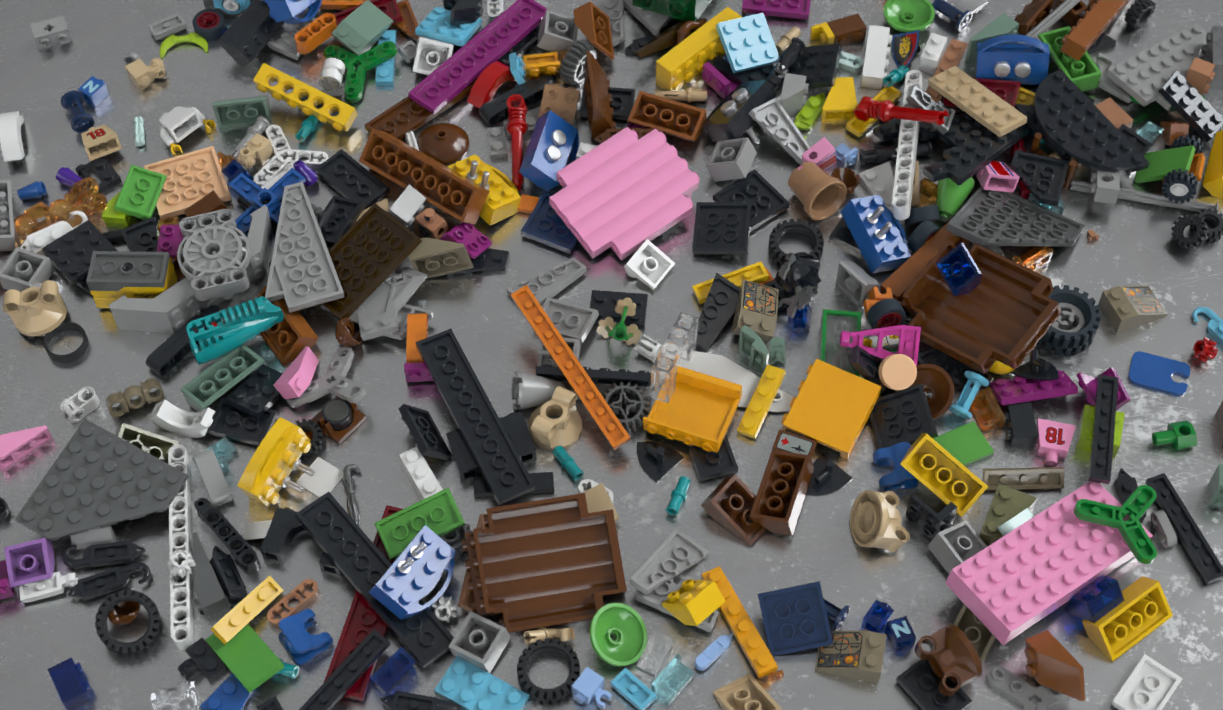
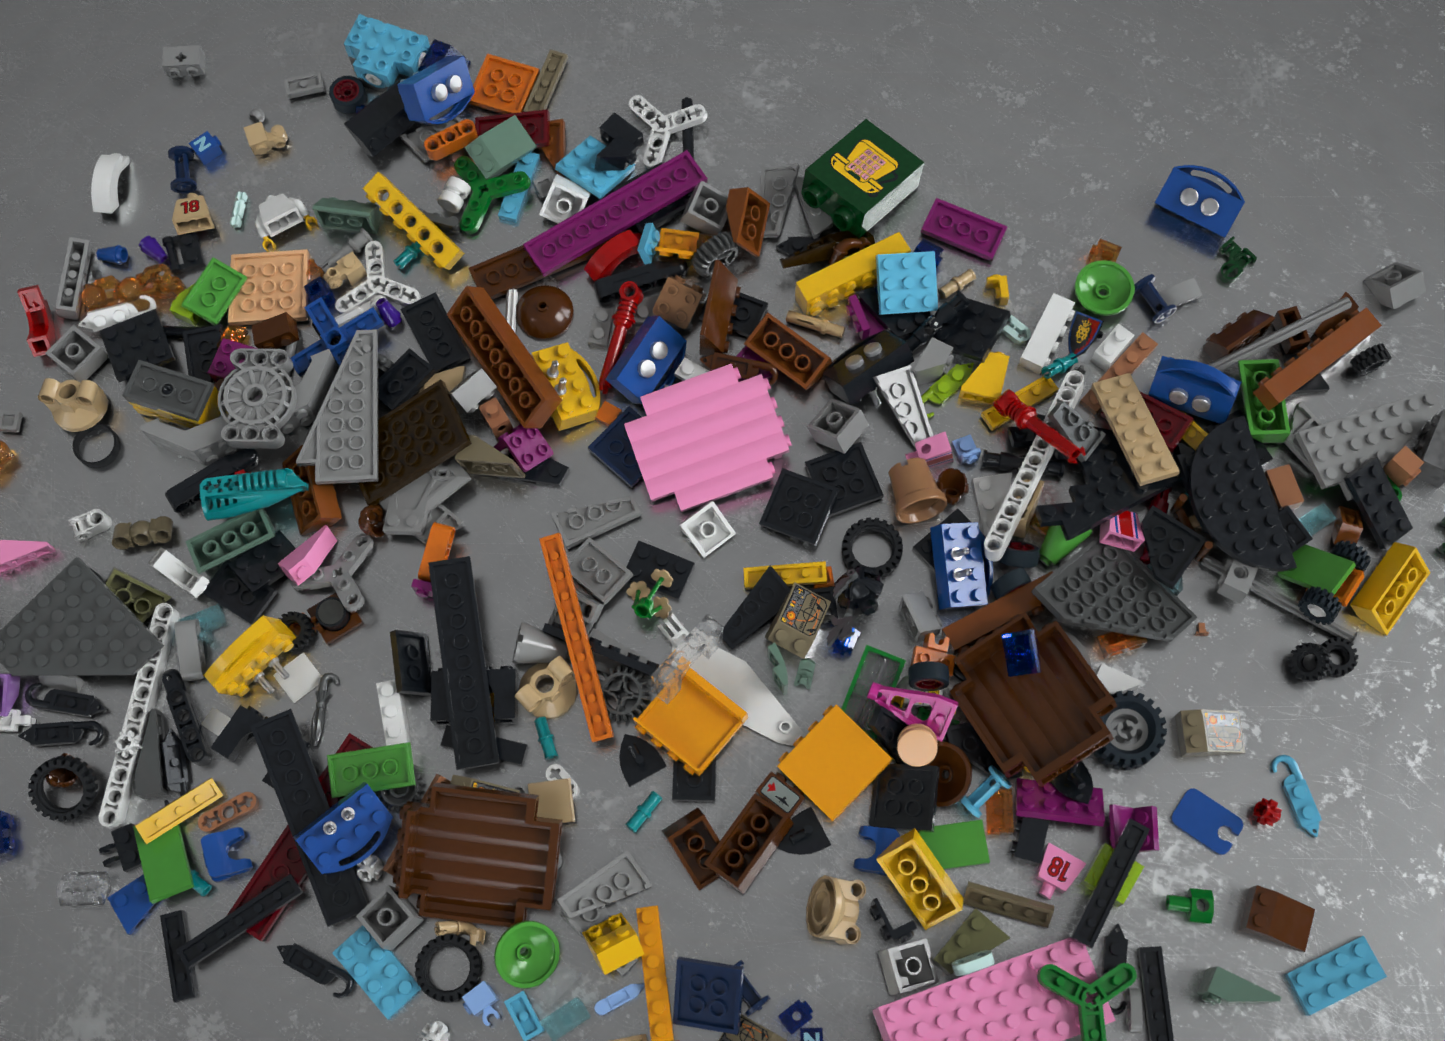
camera: 20 degrees right, 15 degrees up
lime piece [159,32,208,59] -> none
clear blue brick [369,647,416,695] -> none
yellow plate [737,364,786,439] -> none
reddish brown brick [827,14,867,46] -> none
sand green slope [964,13,1019,65] -> none

